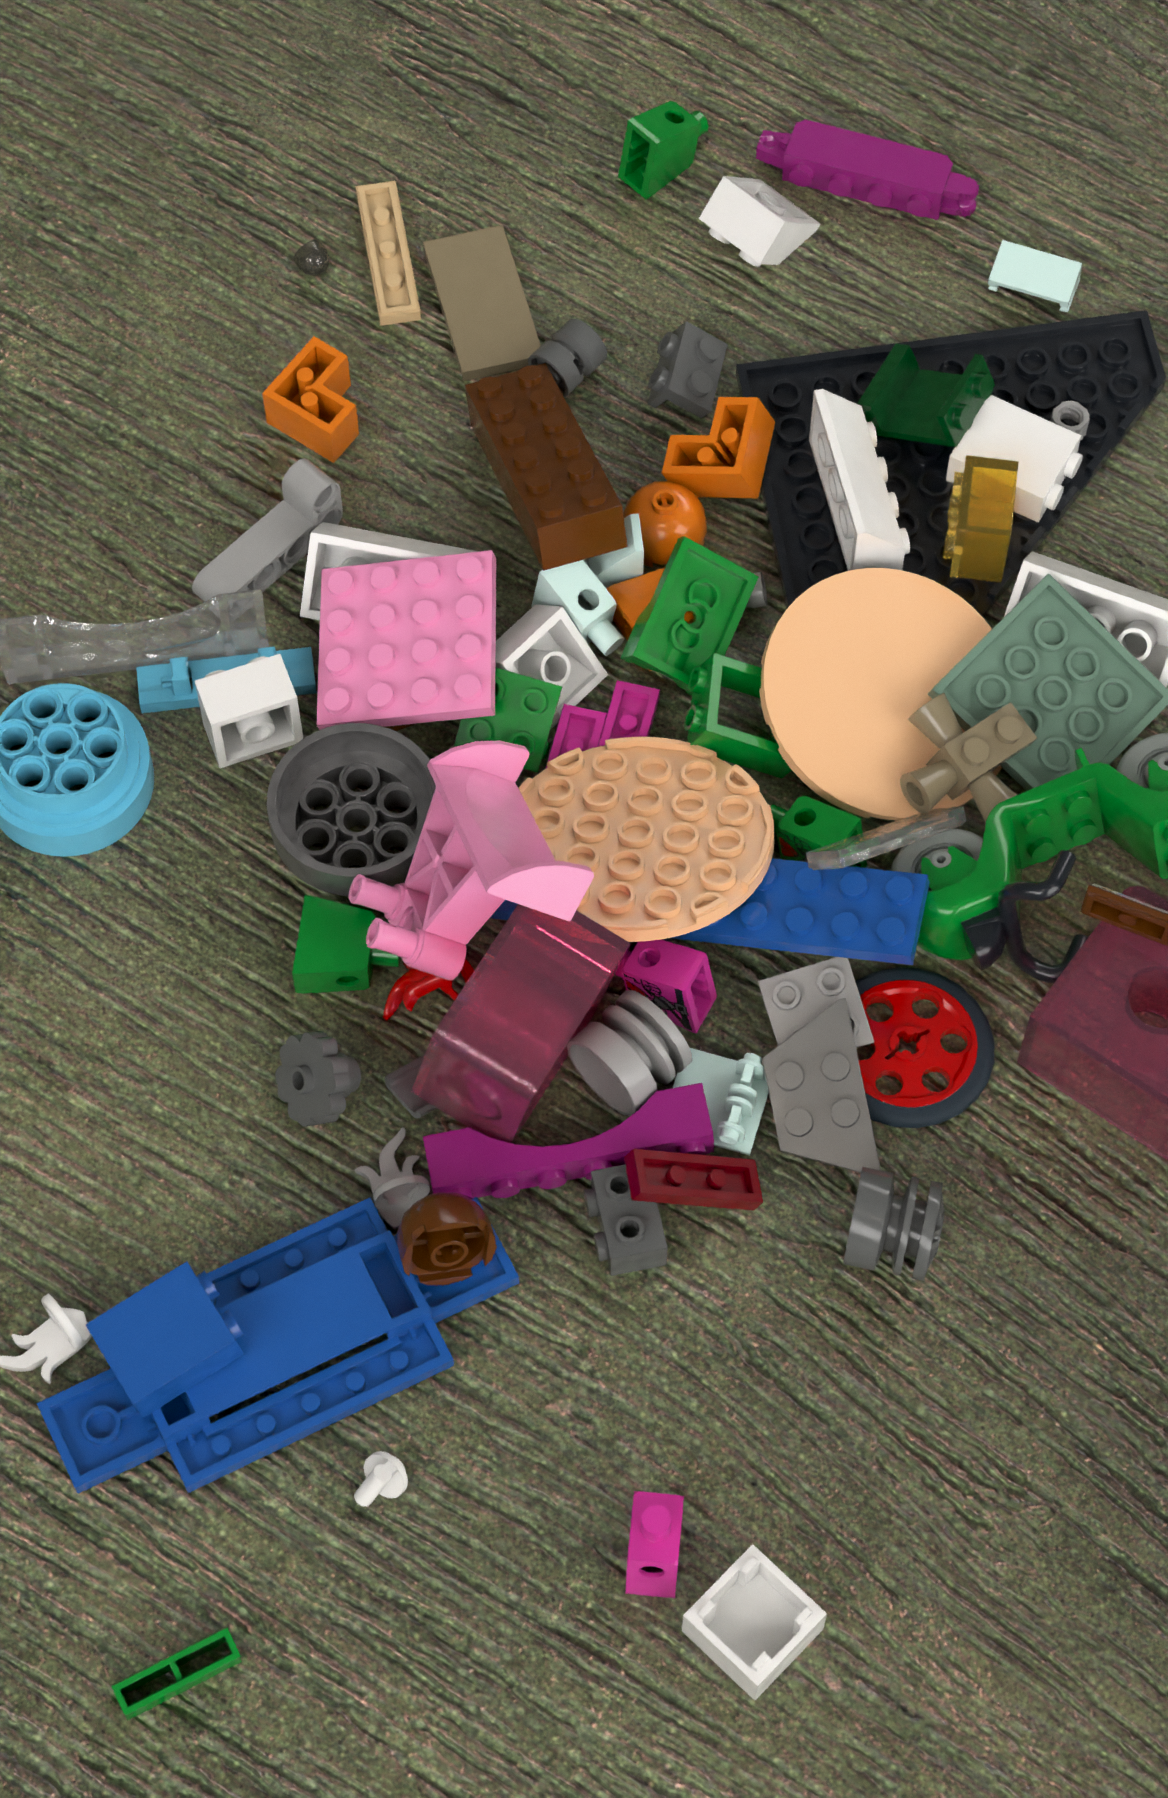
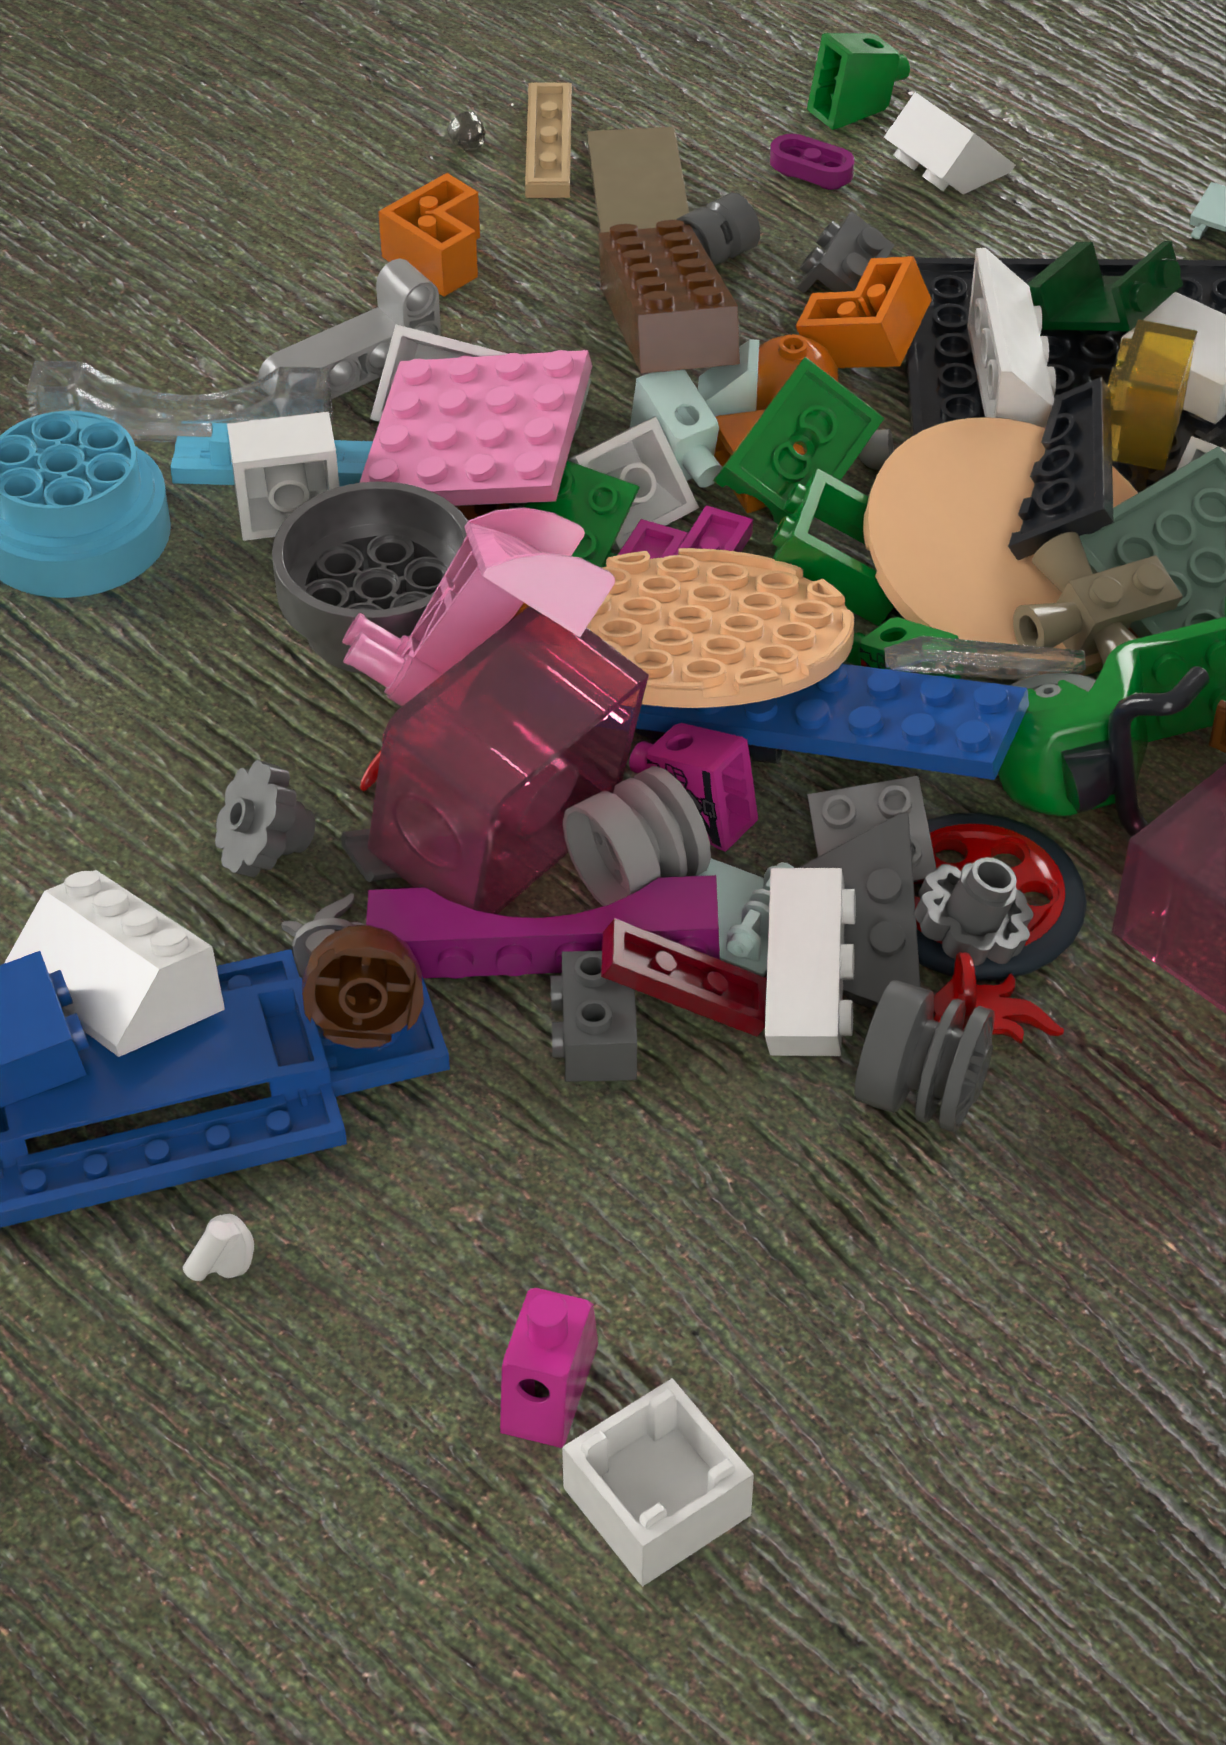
camera: 10 degrees right, 15 degrees down
green torso [292,895,401,994] -> none
magenta hinge [756,119,979,220] -> none
none -> white slope [4,870,225,1057]
none -> white brick [765,868,856,1056]
none -> magenta plate [770,134,855,190]
none -> dark grey plant [914,857,1033,966]
none -> red piece [933,952,1064,1044]
none -> black wing [1008,377,1114,560]

